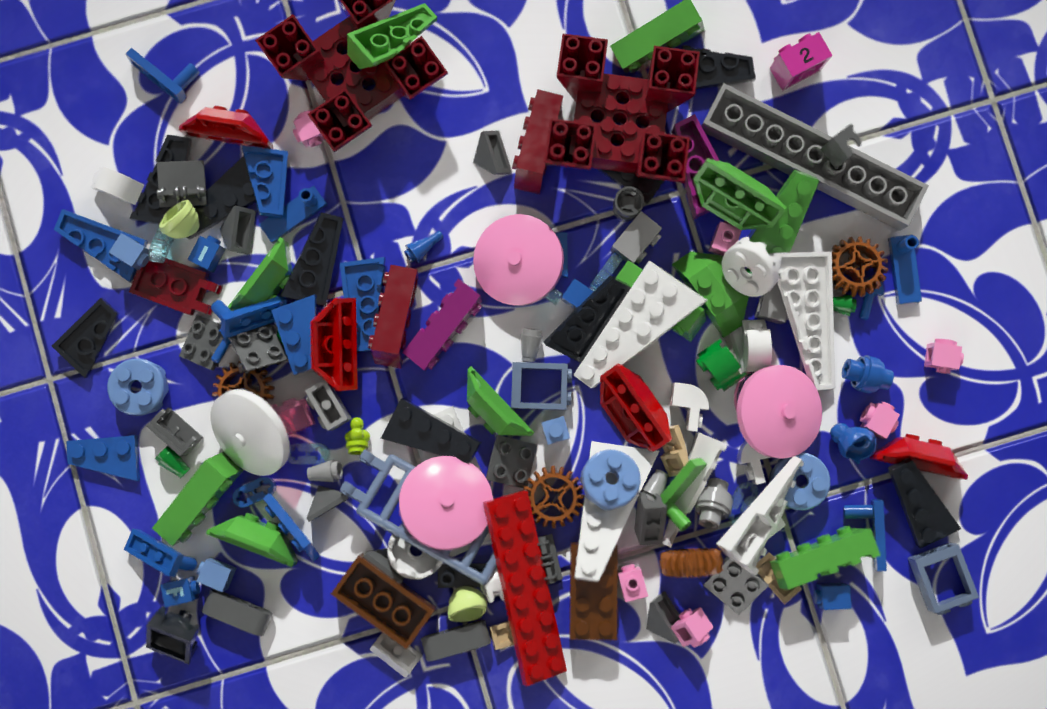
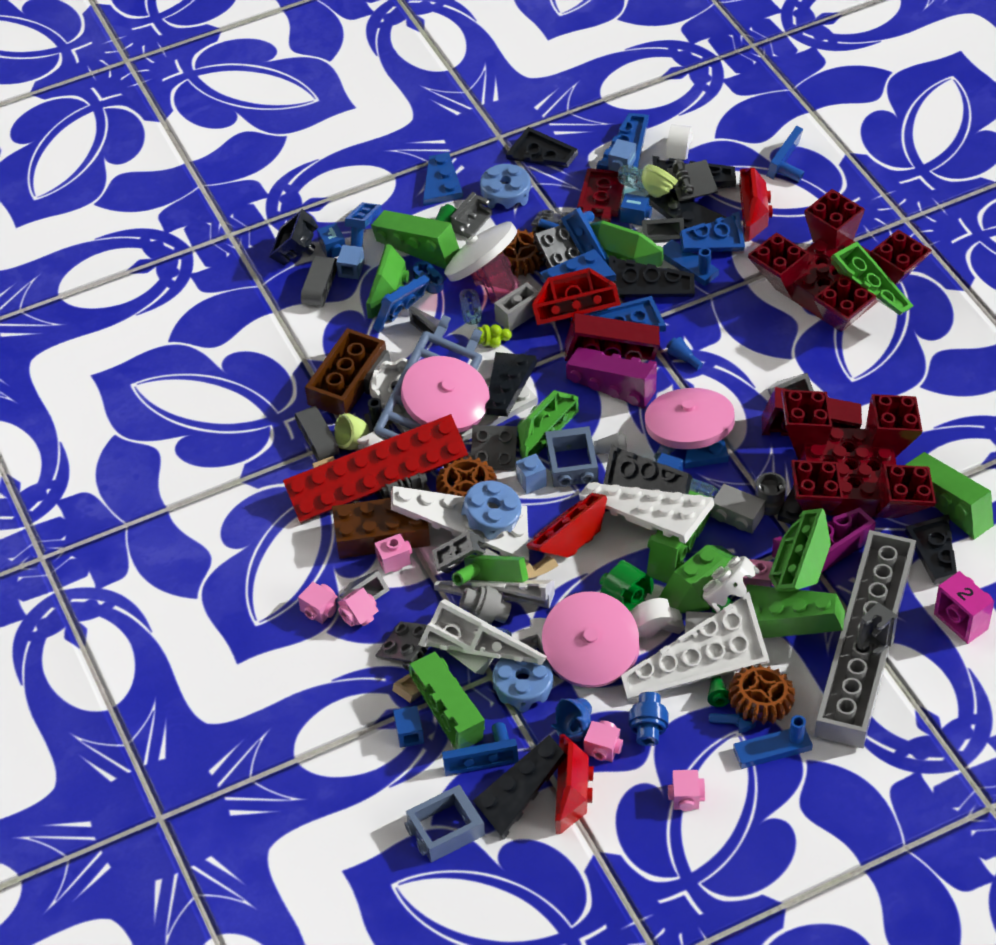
camera: 80 degrees right, 35 degrees down
light grey cone [307,459,343,482] -> none
white slope [370,632,422,678] -> none
dark orange gear [660,548,724,578] -> none
white brick [670,383,709,432] -> none
none -> bright pink brick [298,582,338,624]

